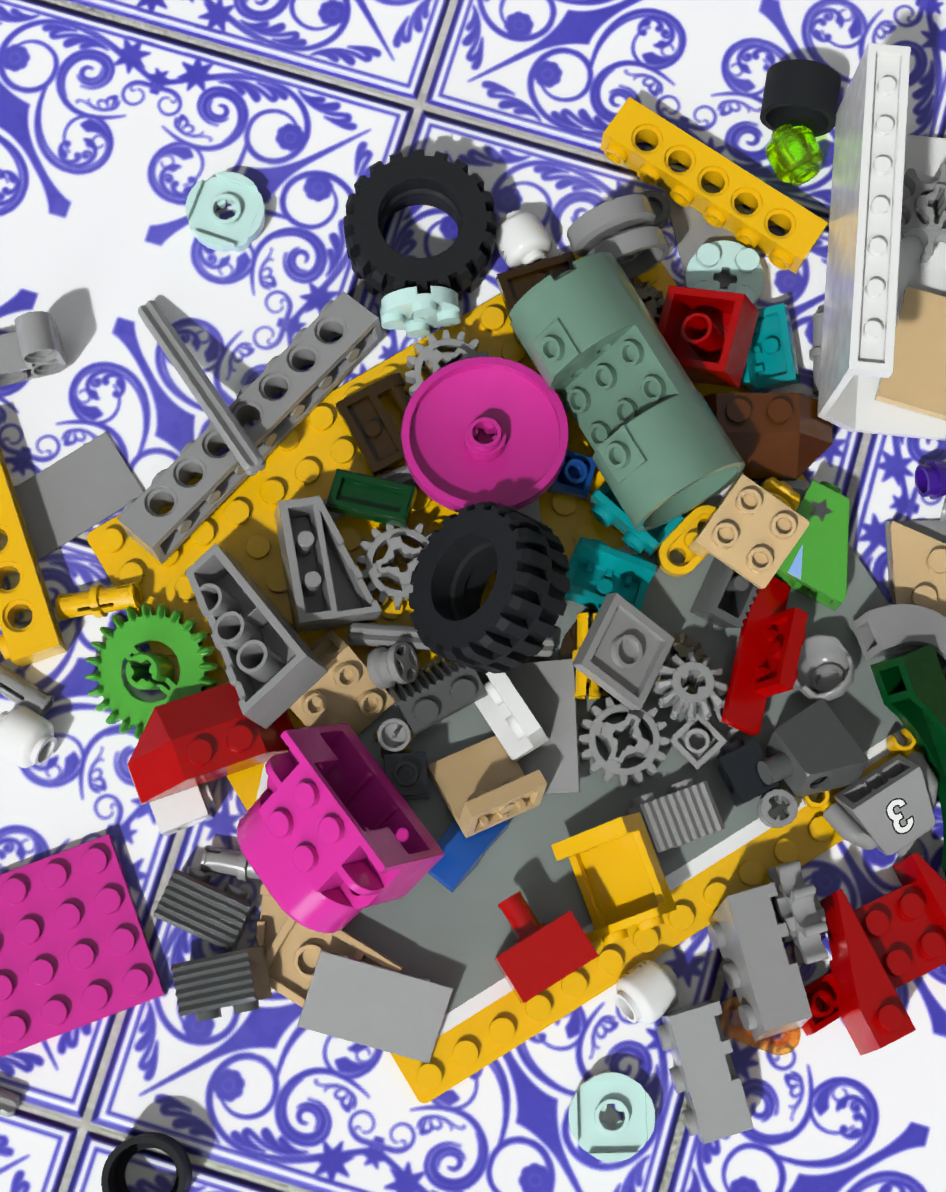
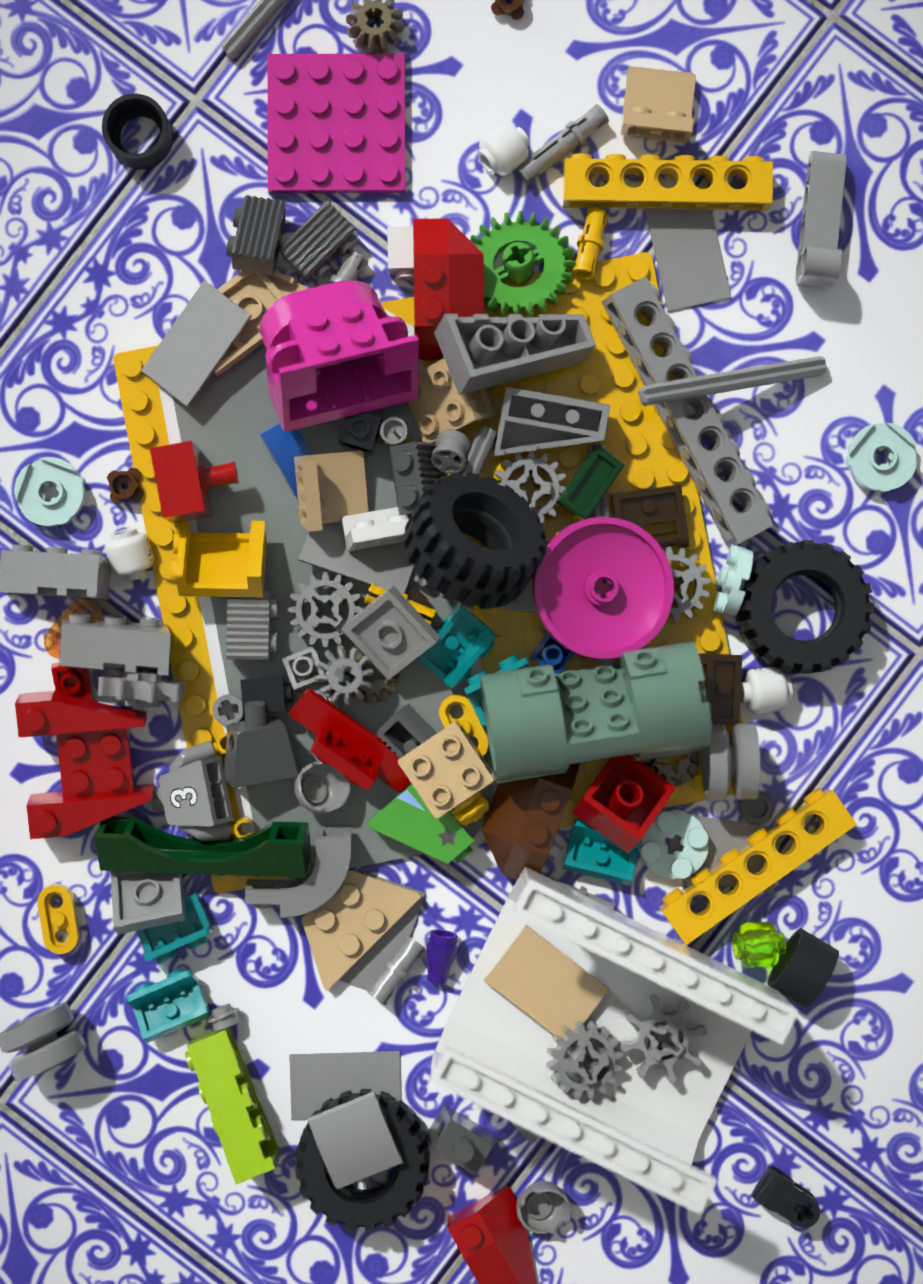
camera: 115 degrees right, 10 degrees up
none -> reddish brown plate [107,467,144,504]

